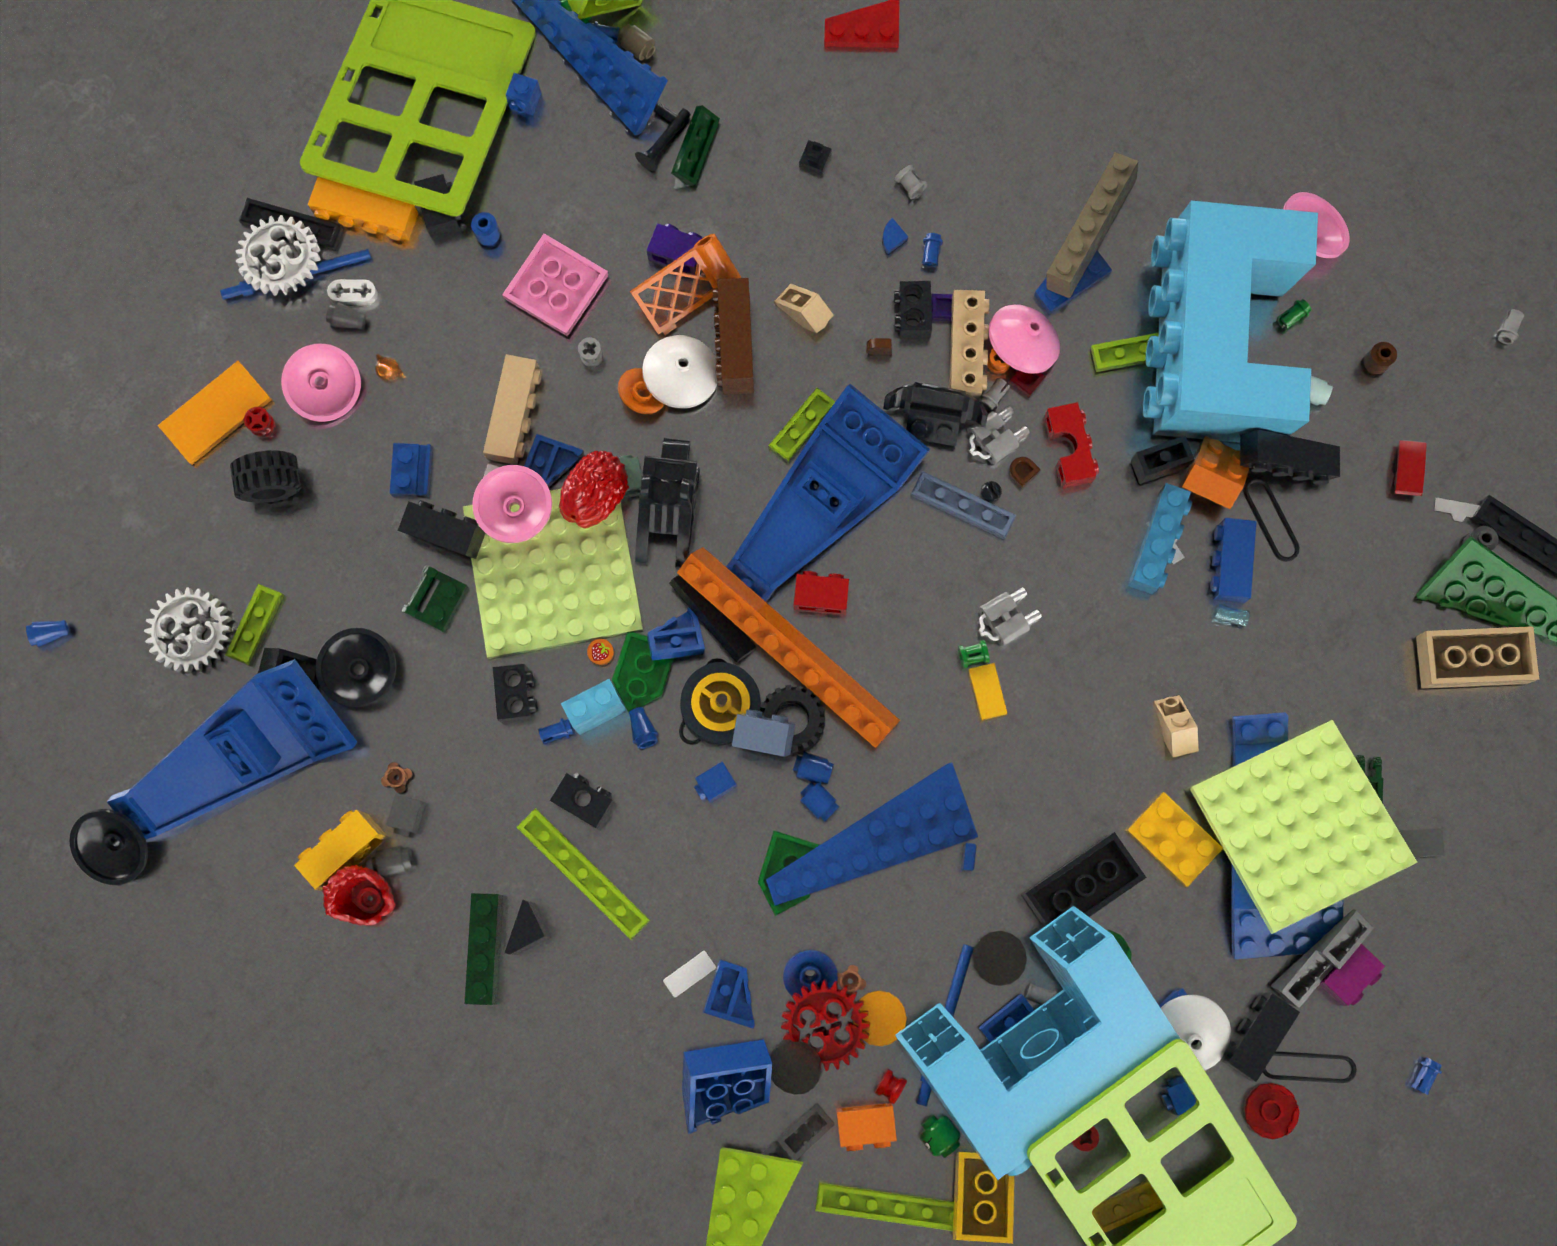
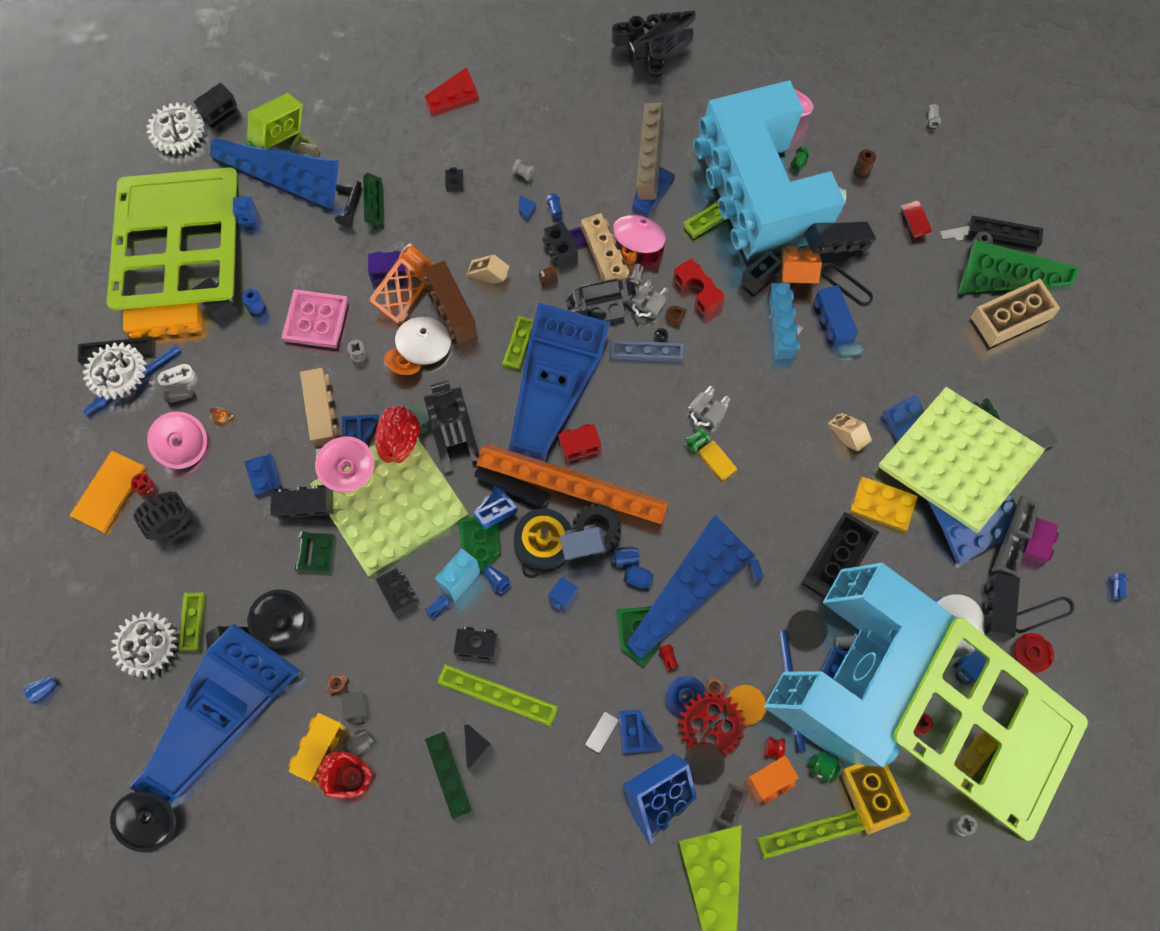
camera: 25 degrees left, 10 degrees down
tile [587,639,614,666] -> none
none -> black piece [612,10,696,75]
none -> red pin [659,644,679,671]

